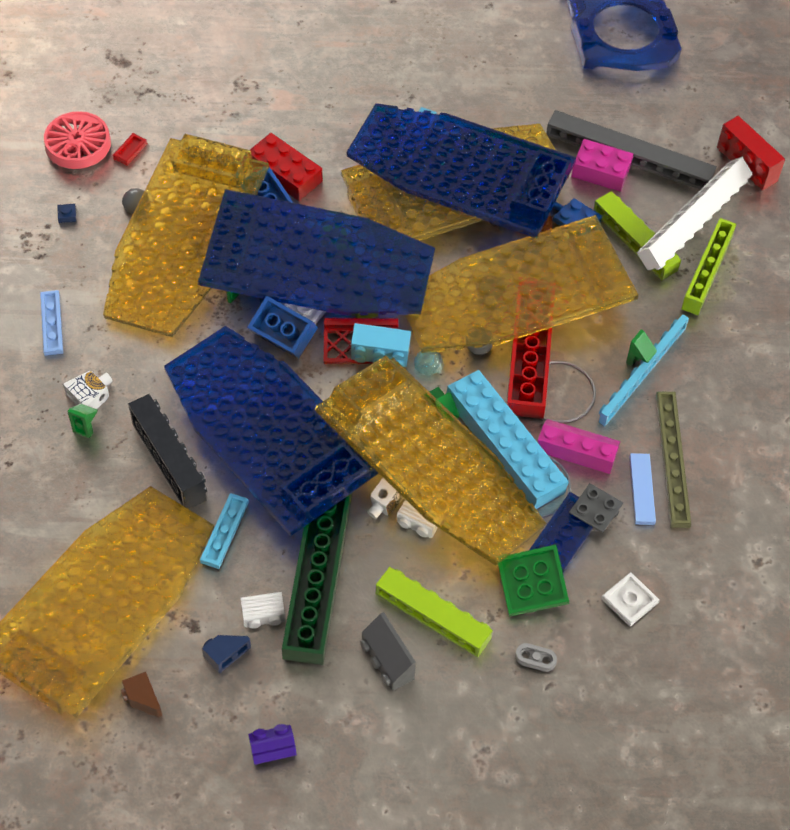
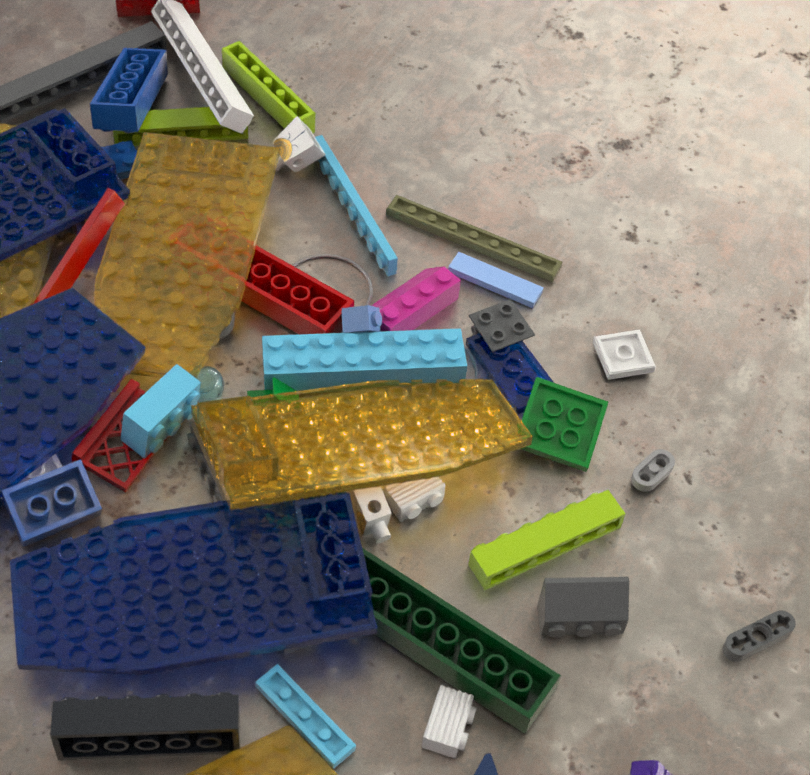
camera: 65 degrees left, 5 degrees down
dark pink brick [571,139,634,192] -> none
slope [626,329,657,366] -> none
none -> red tile [31,188,125,322]
none -> blue brick [90,48,168,133]
none -> white torso [269,116,326,172]
none -> medium blue brick [342,305,382,333]
none -> dark grey beam [723,610,796,662]

